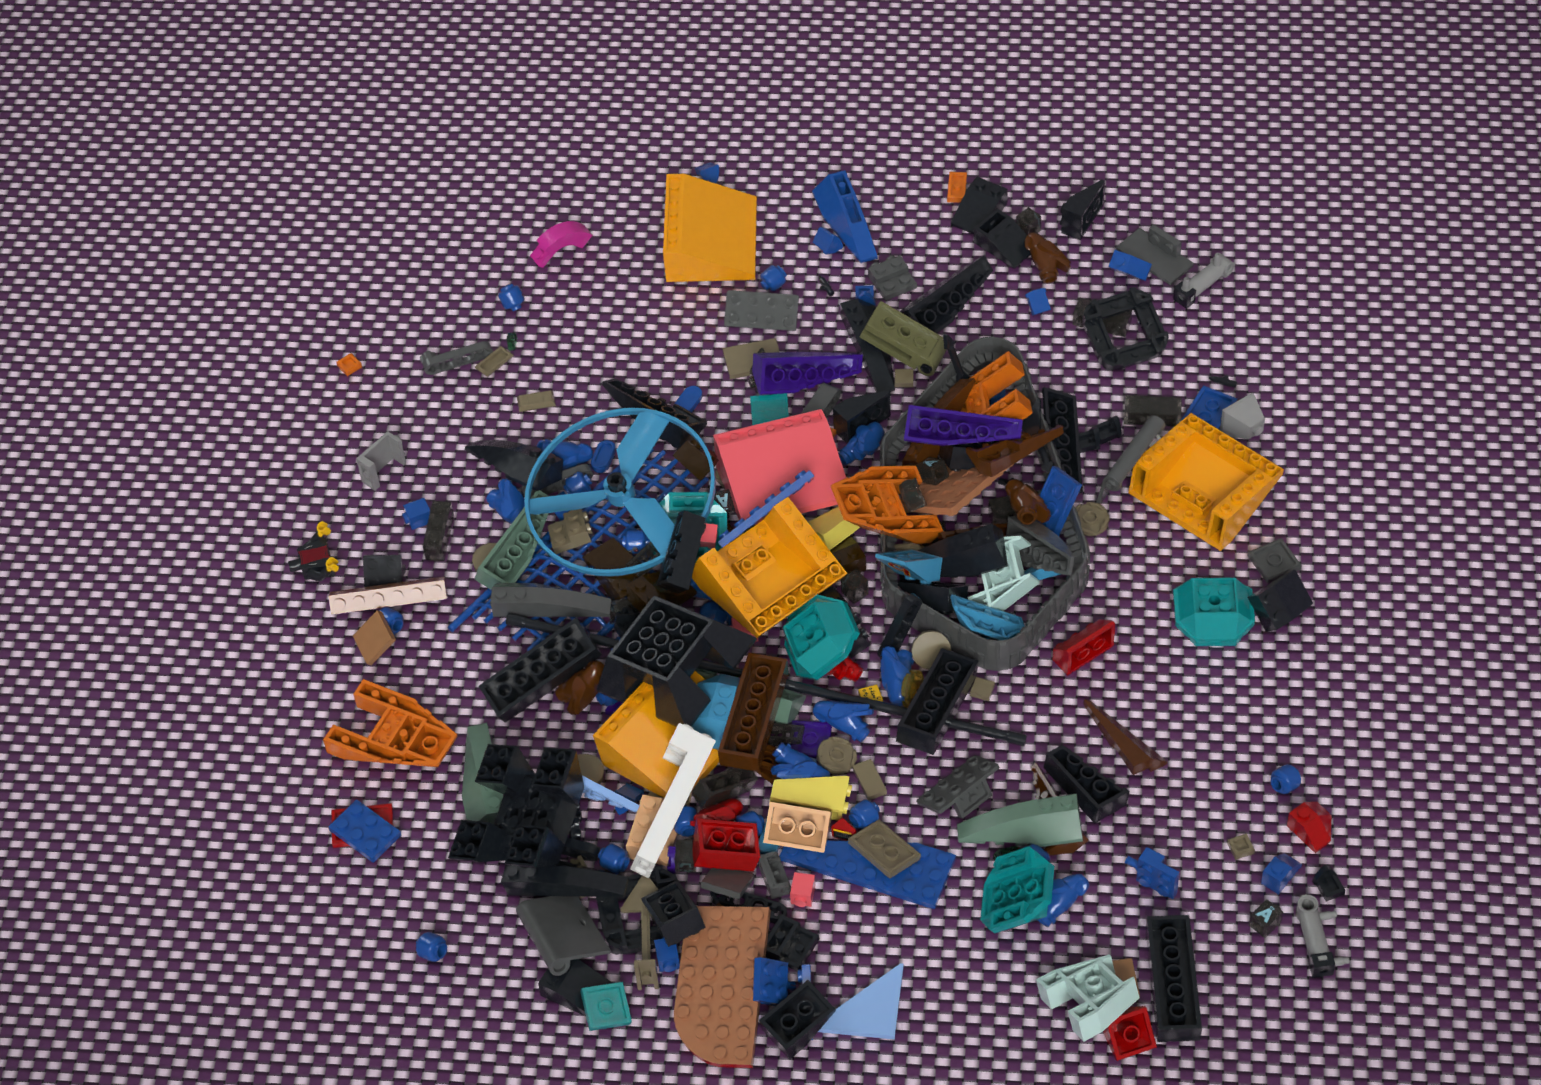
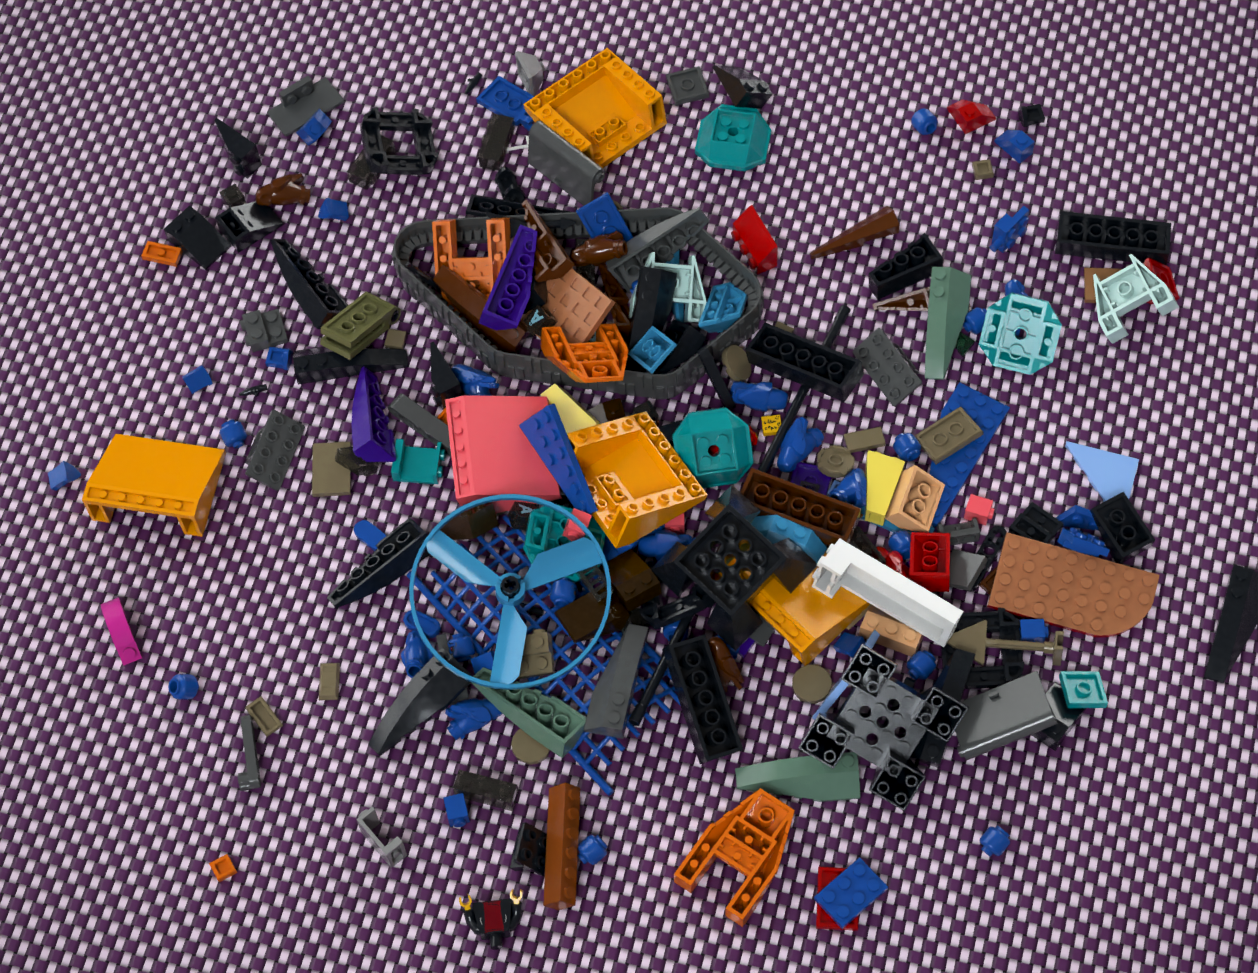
camera: 80 degrees left, 10 degrees up
medium nougat tile [353,610,396,666] -> none
clear green tile [507,333,517,351] -> none
black slope [641,880,706,947] -> none
black wedge [656,510,706,594] -> none
blue wedge [812,170,878,263] -> none
red slope [831,818,856,841] -> none
clear smoke brick [898,478,927,513] -> none
clear yellow tile [901,669,924,708] -> none
light grey piece [1173,253,1235,309] -> none
clear smoke brick [1249,899,1283,938] -> none
light grey piece [1296,894,1350,978] -> none

